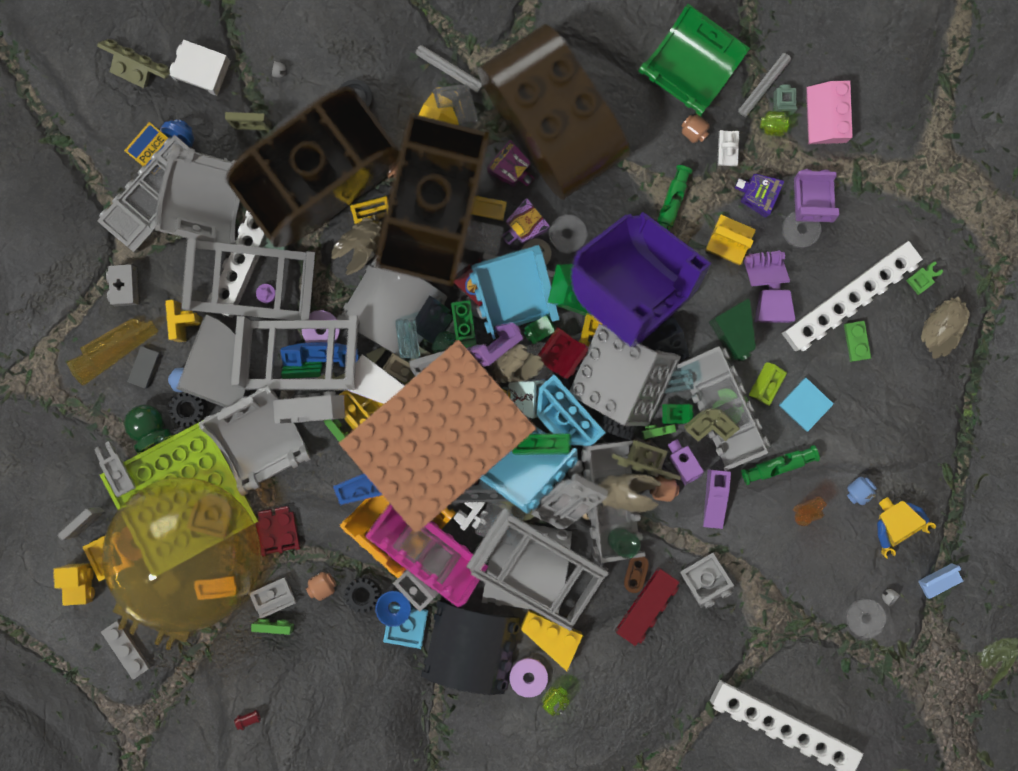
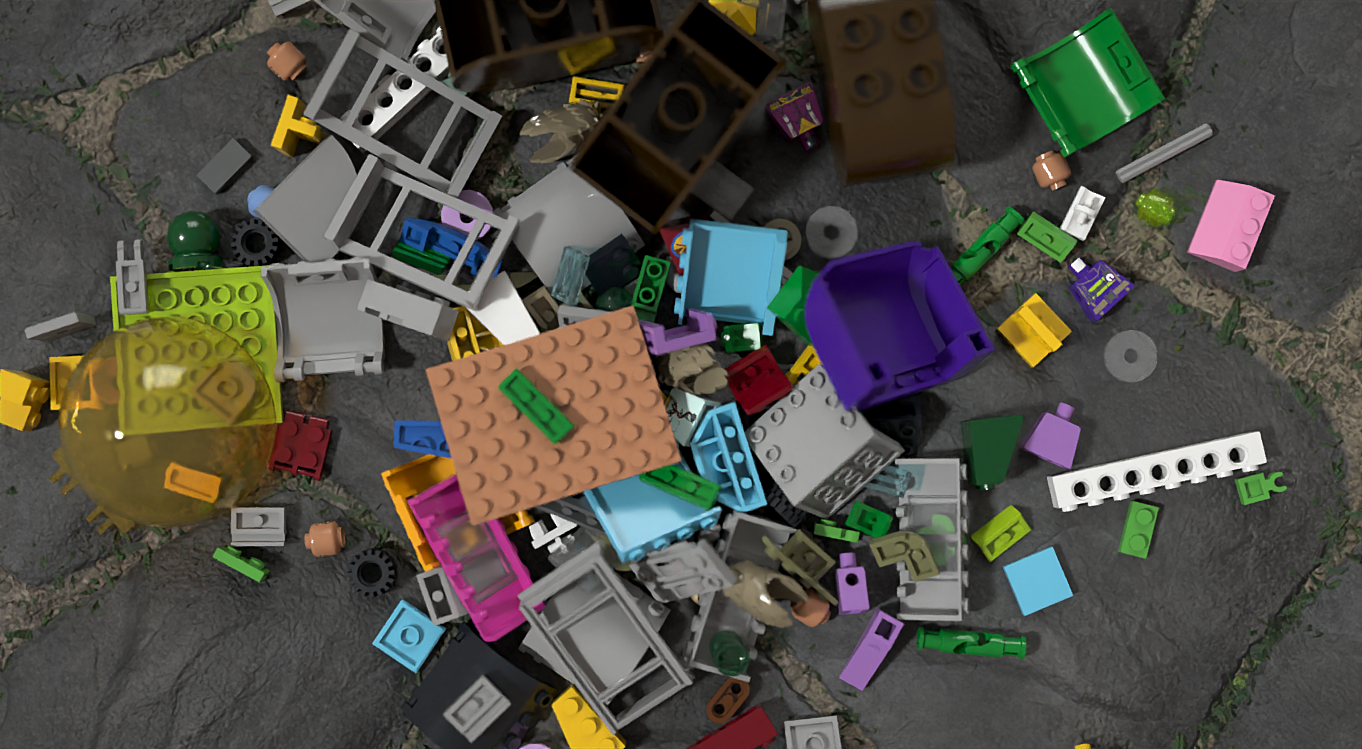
camera: 25 degrees right, 0 degrees up
clear yellow wedge [66,319,158,386] -> none
light grey plate [101,620,151,680] -> none
light grey brick [106,265,139,306] -> none
dark red pin [234,710,261,730] -> none
medium lavender tile [256,284,276,304] -> none
bright green plate [324,419,349,442] -> none
blue piece [376,591,411,627] -> none
yellow tile [471,196,507,221] -> none
torso [502,198,550,245] -> none
medium lavender hinge [744,250,790,286] -> none
sand green window [773,85,797,115] -> none
clear orange hips [793,497,827,526] -> none
medium lavender panel [794,169,839,222] -> none
medium blue head [847,477,877,505] -> none
dark tan head [921,297,970,359] -> none
none -> nougat head [267,42,307,81]
none -> light grey plate [443,675,511,743]
none -> green tile [497,368,575,446]
none -> bright green plate [1017,211,1077,263]

